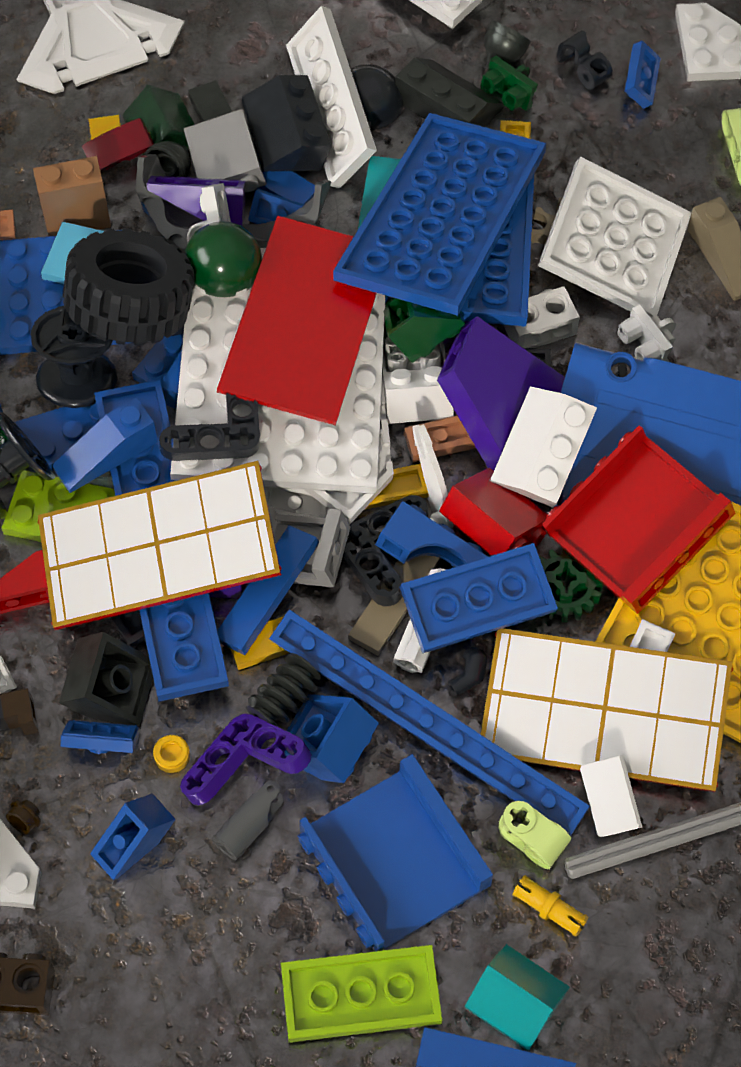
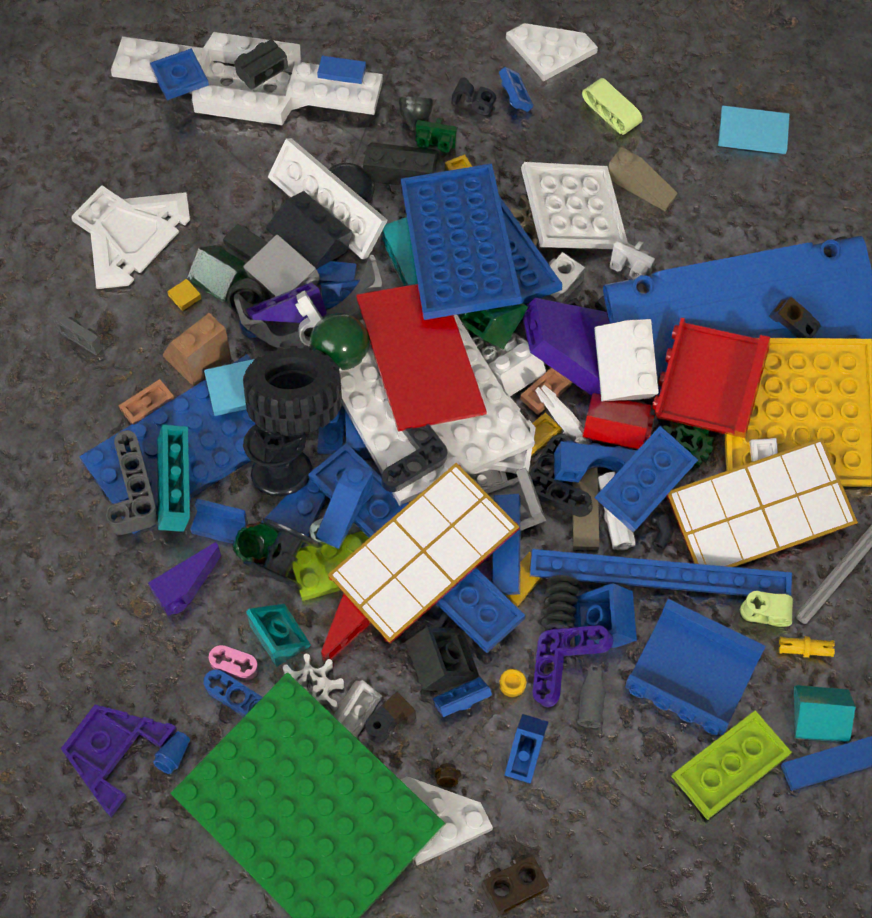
camera: 30 degrees left, 0 degrees up
dark red slope [81,118,154,173] -> none
white slope [580,755,642,837] -> none

